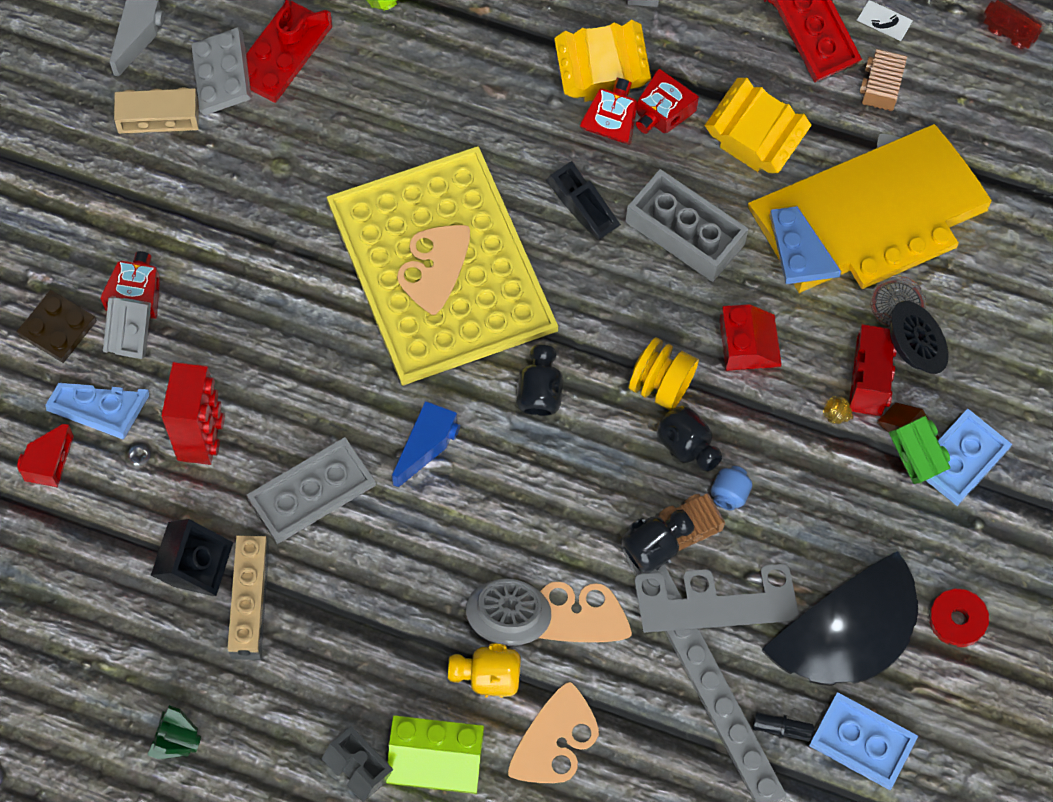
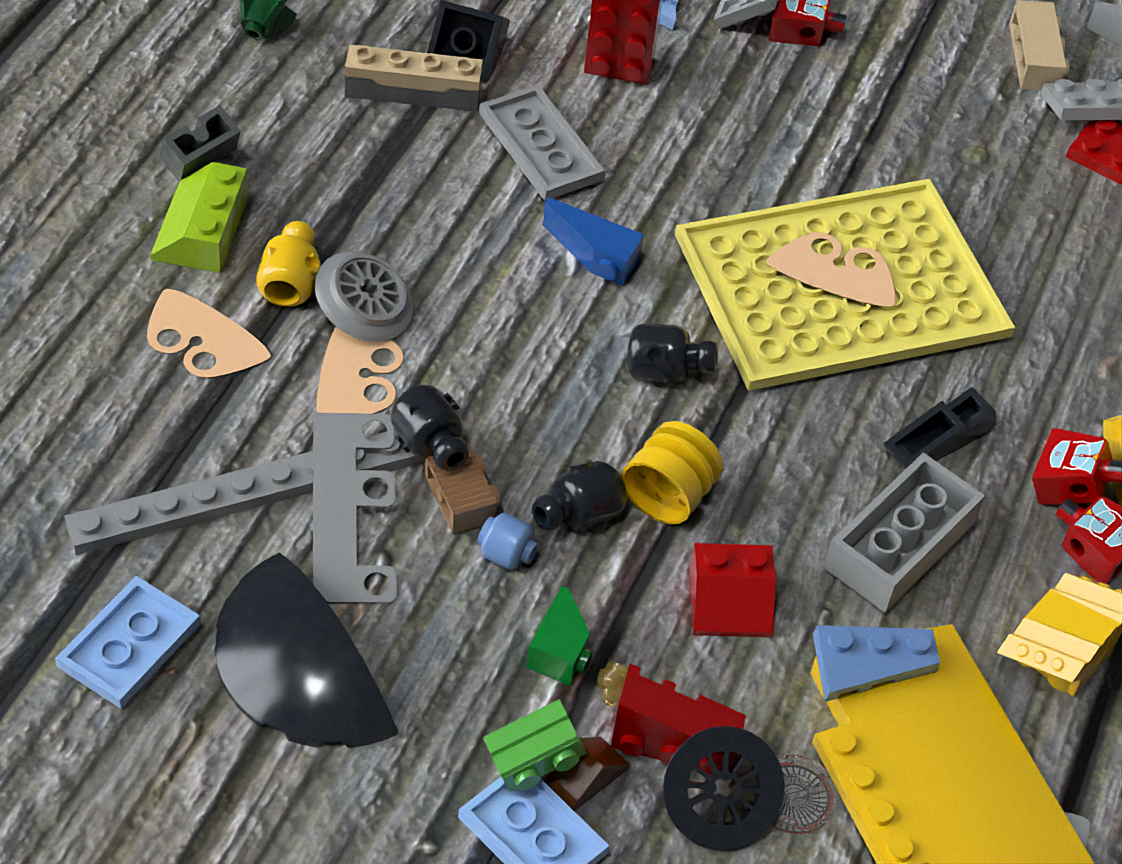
camera: 90 degrees right, 15 degrees down
black axle [753,711,814,741] -> none
red tile [929,588,989,647] -> none
none -> green slope [526,586,593,686]

